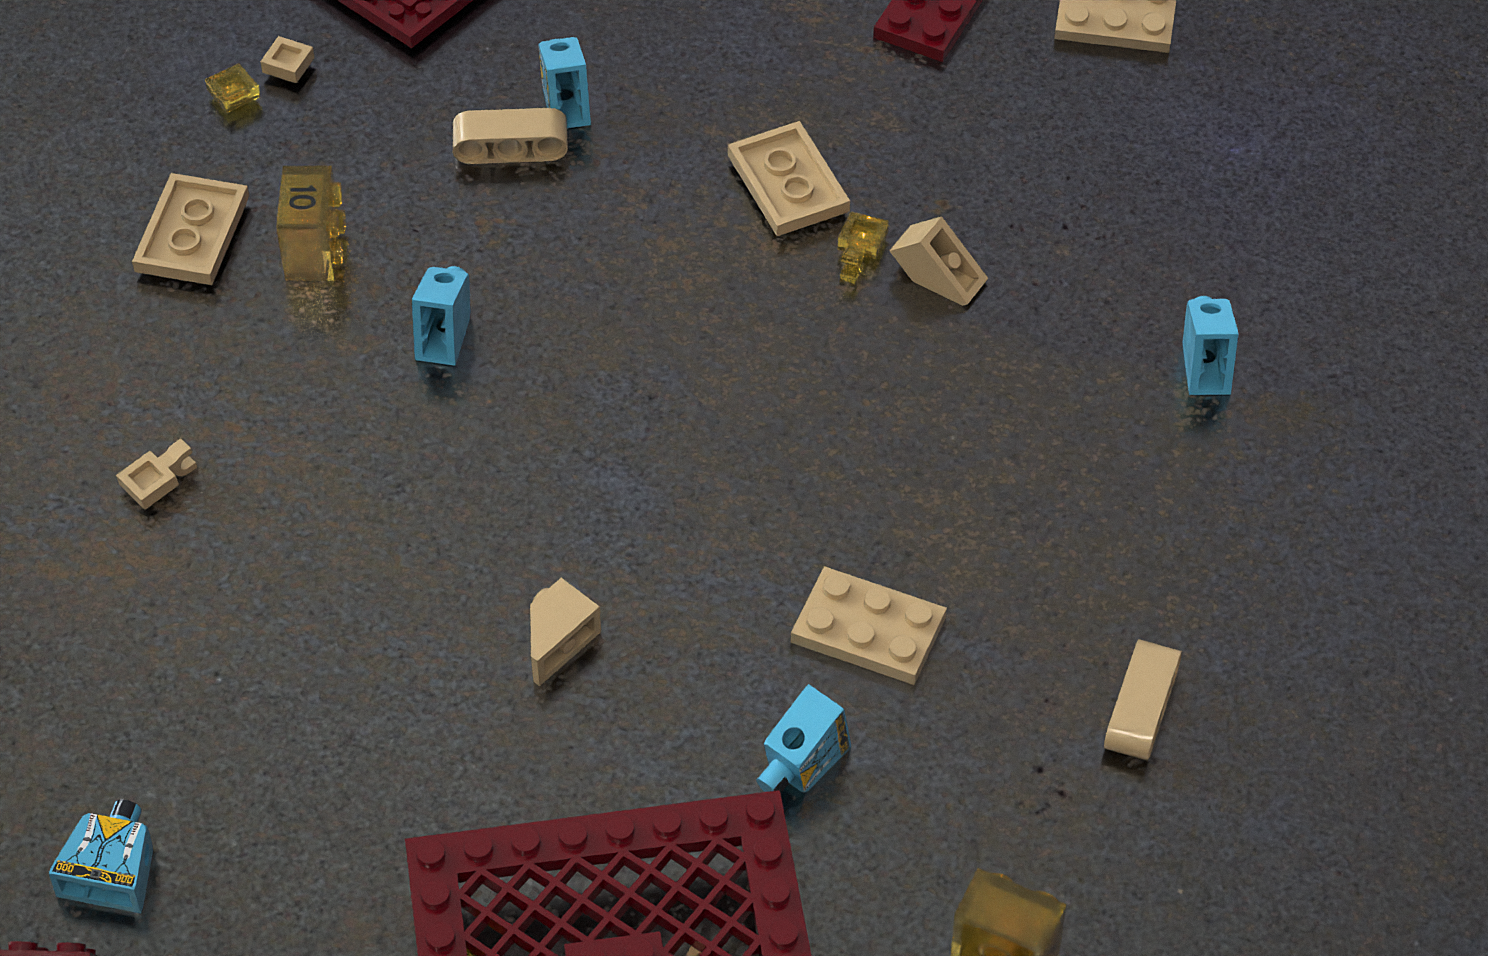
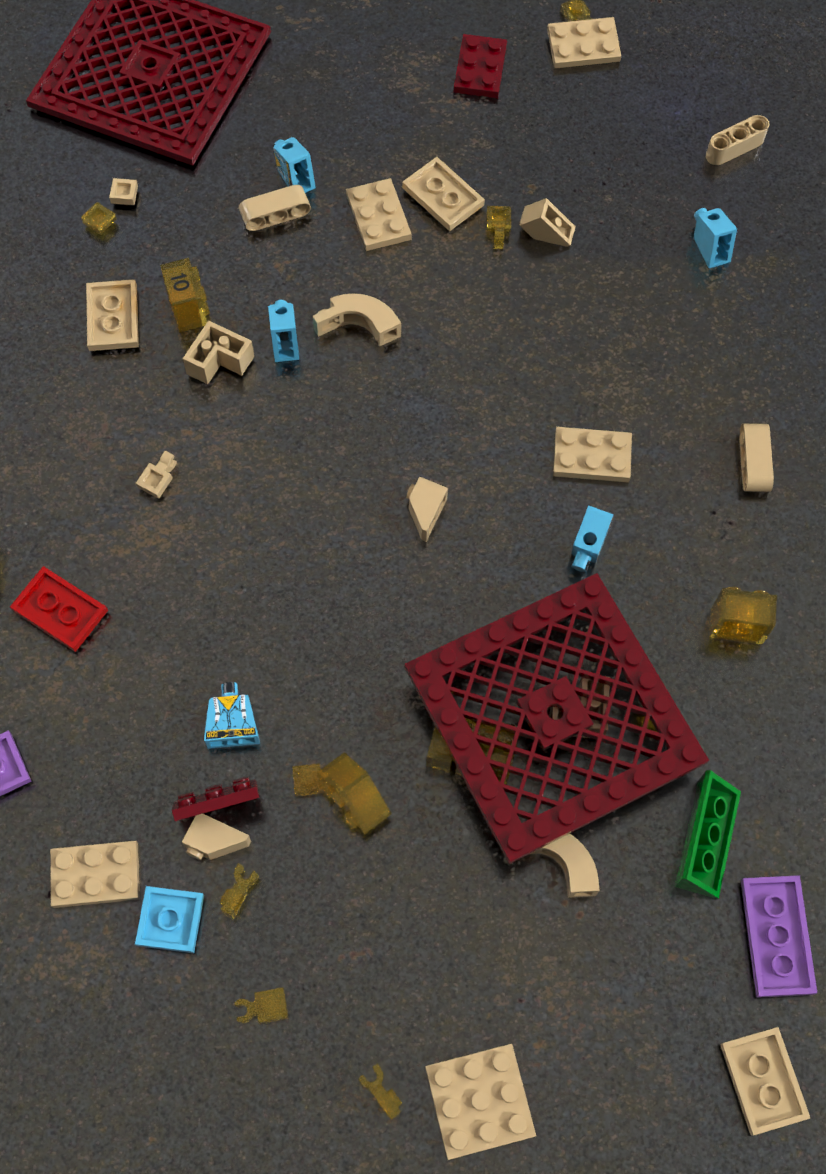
camera: 20 degrees left, 15 degrees up
none -> tan brick [183,320,254,384]
none -> tan arch [313,294,401,346]
none -> tan plate [346,178,412,251]
none -> tan beam [706,115,769,165]

